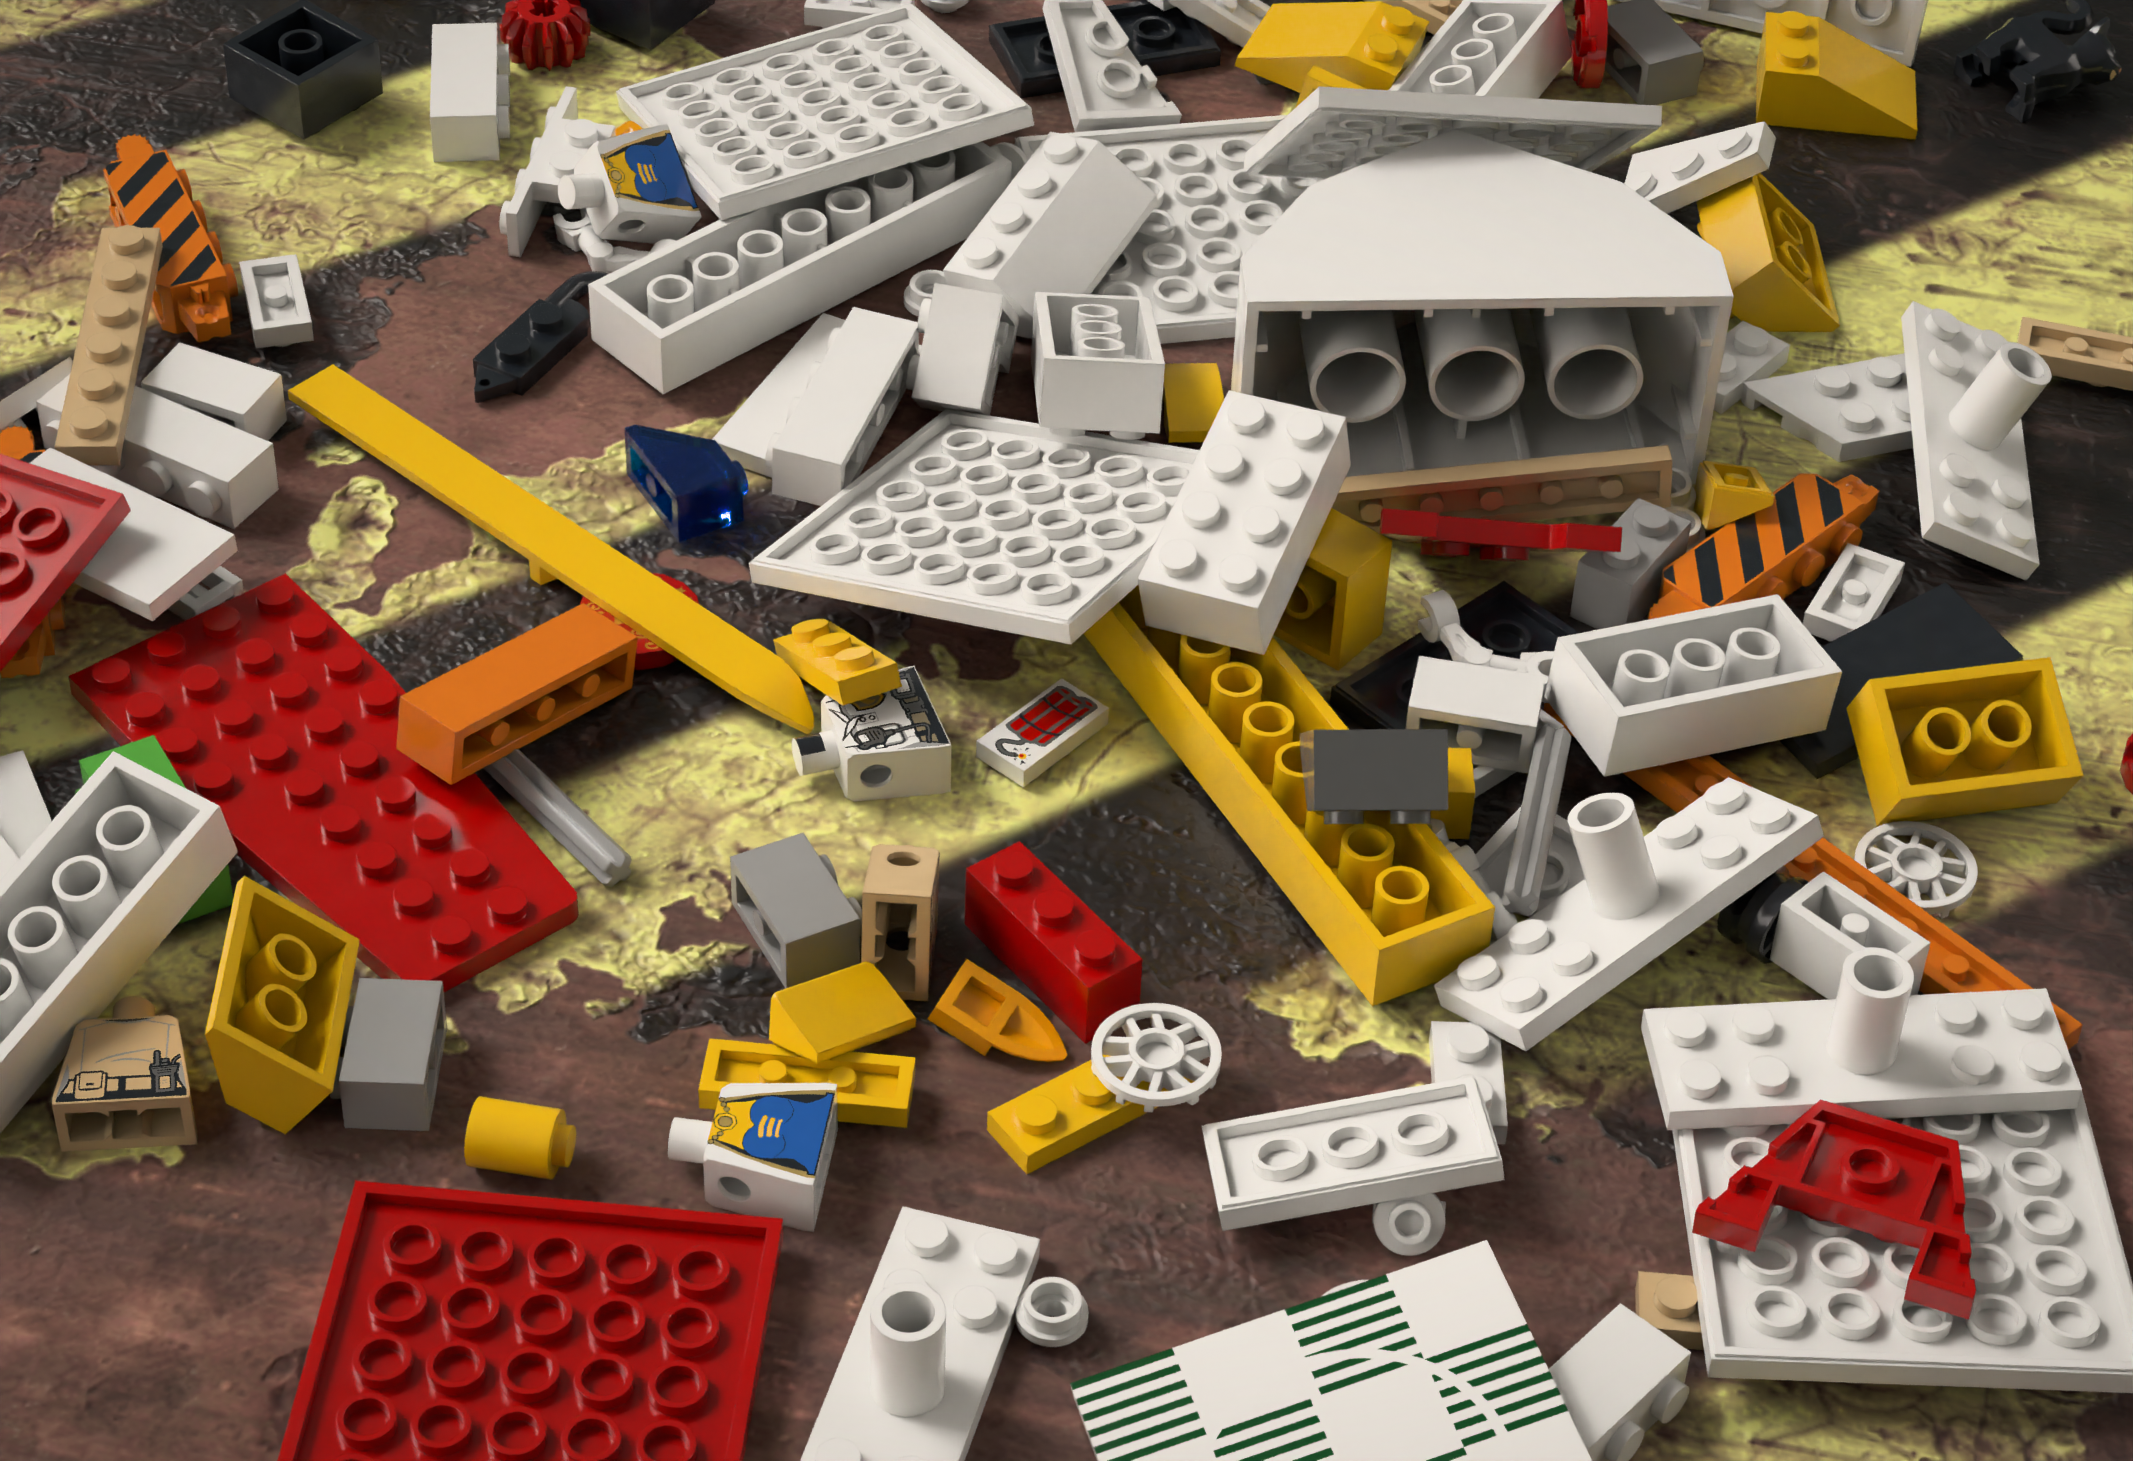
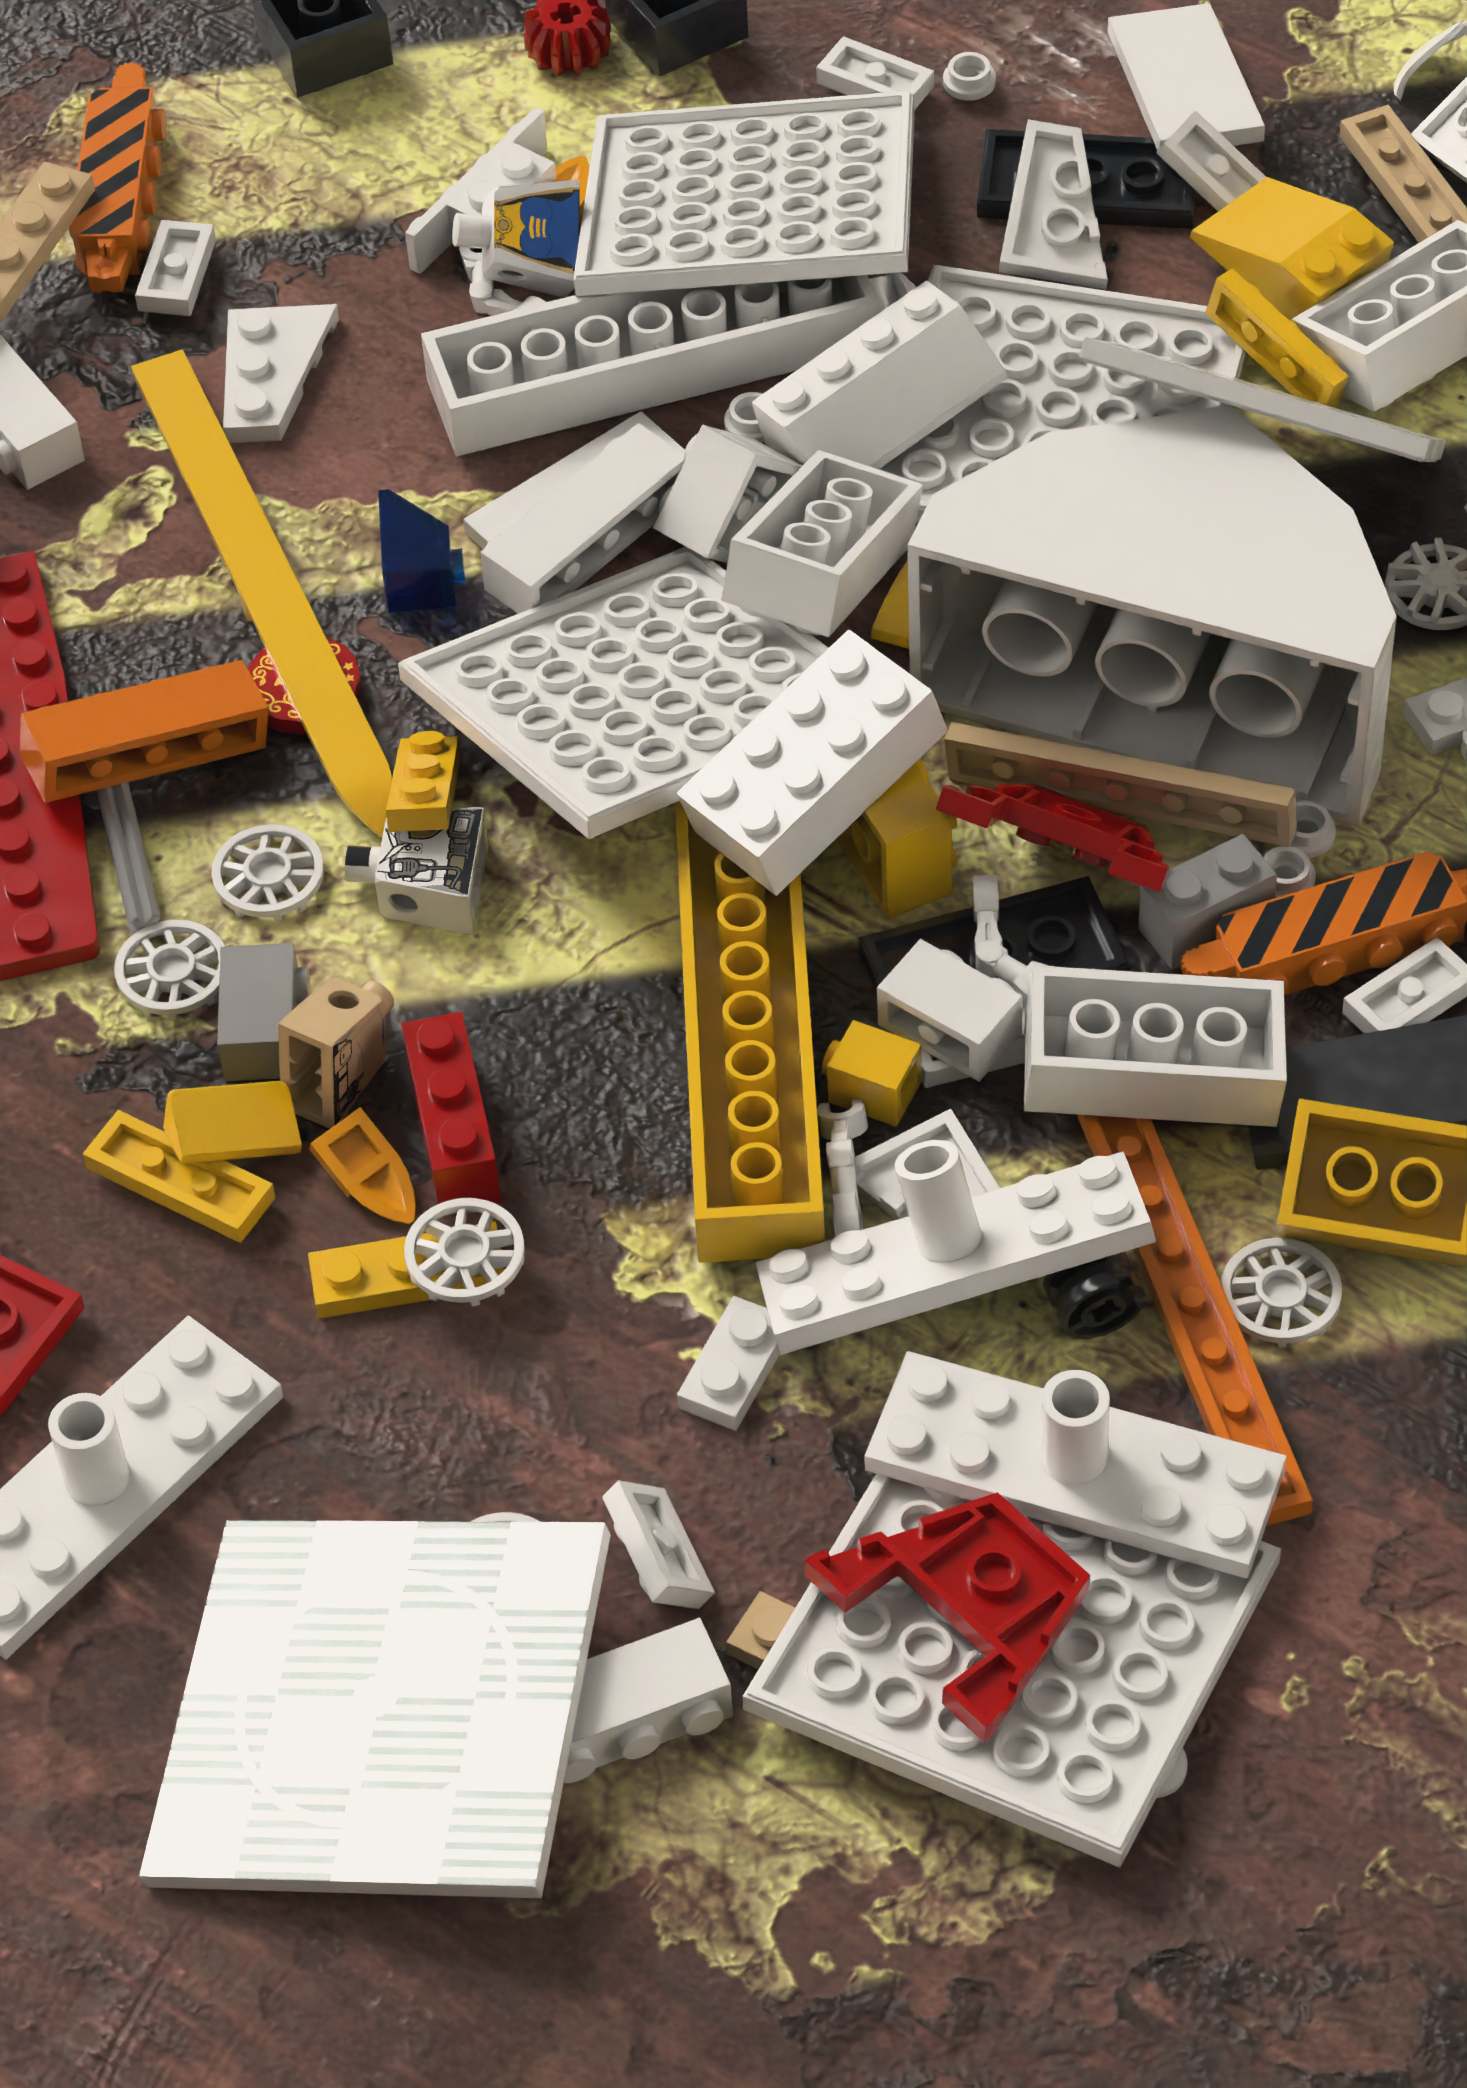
camera: 30 degrees right, 10 degrees up
white brick [141,342,287,441] -> none
white brick [430,23,510,162] -> none
black plate [473,271,609,403] -> none
torso [668,1083,838,1232] -> none
tile [976,679,1109,787] -> none
white plate [1015,1277,1089,1347] -> none
white tile [1202,1076,1505,1231] -> none
dark grey slope [1300,729,1448,824] -> none
white plate [1372,1193,1446,1256] -> none
light grey axle [1502,724,1571,916] -> none
yellow slope [1694,460,1775,530] -> none
white brick [1770,871,1931,999] -> none
none -> white wheel [114,920,225,1020]
none -> white wheel [211,824,324,921]
none -> white wing [223,304,339,443]
none -> white plate [602,1480,715,1609]

